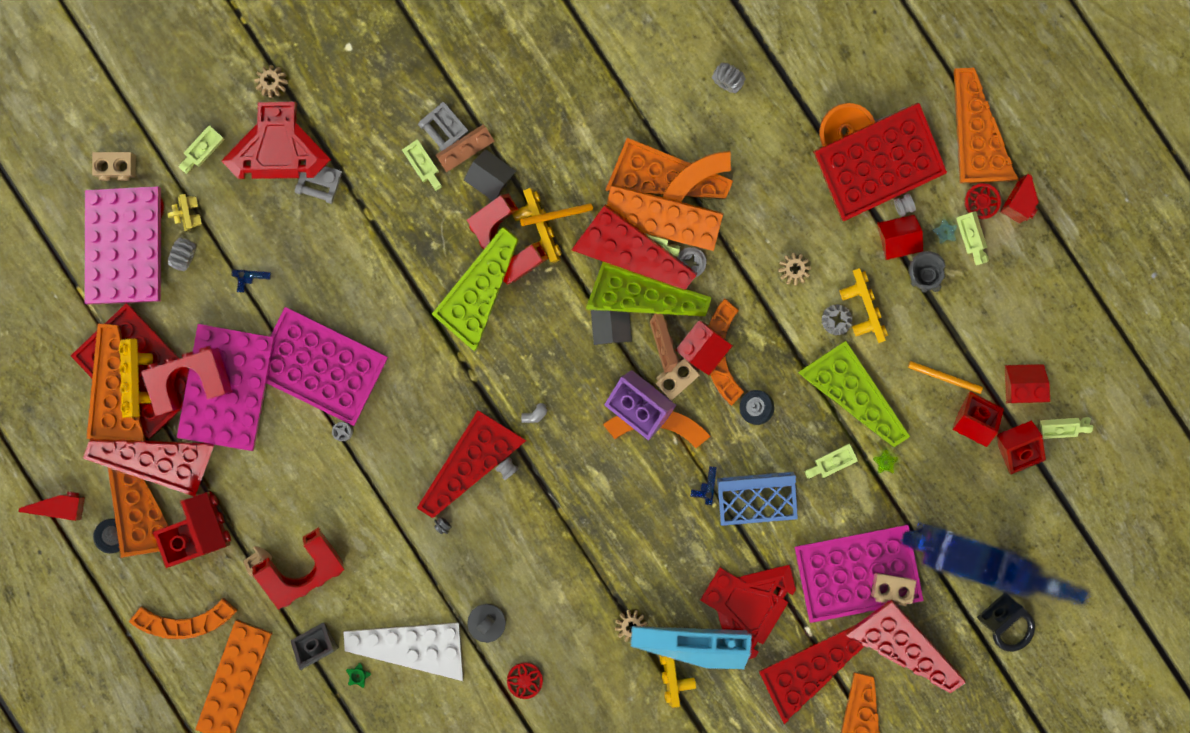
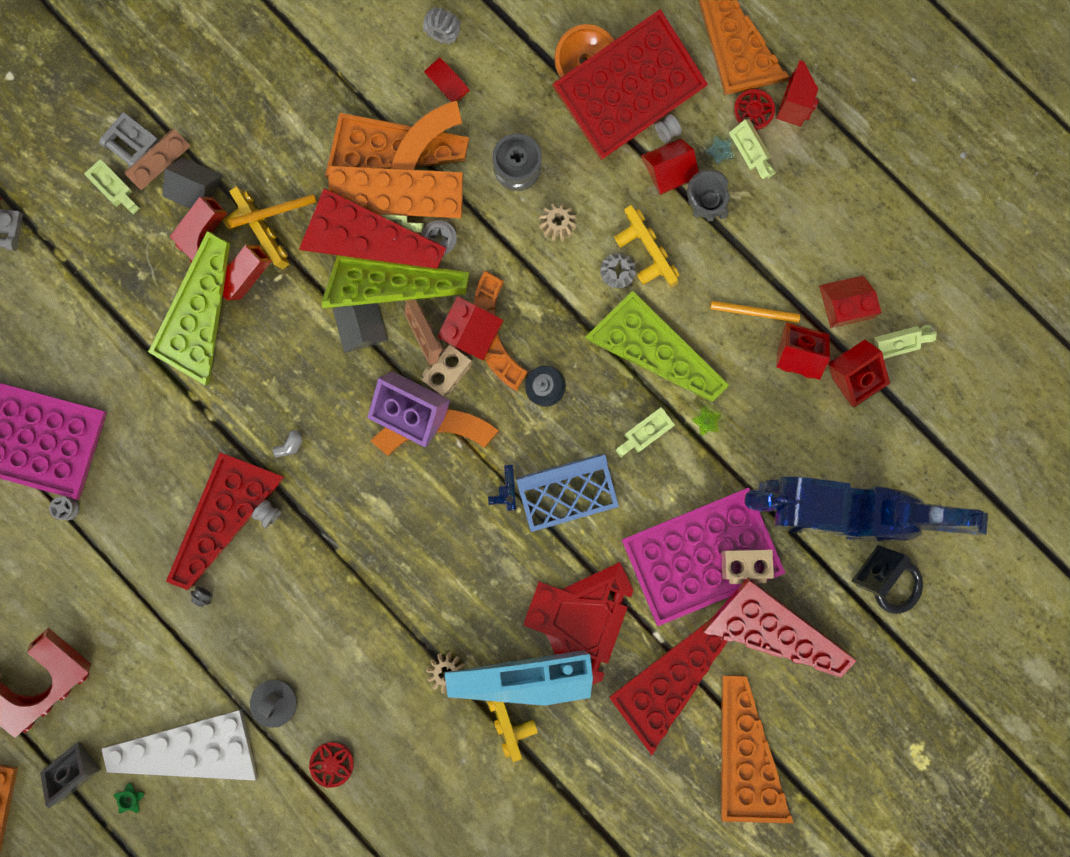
camera: 20 degrees left, 5 degrees down
none -> red slope [424,57,470,102]
none -> dark grey wheel [493,134,541,191]

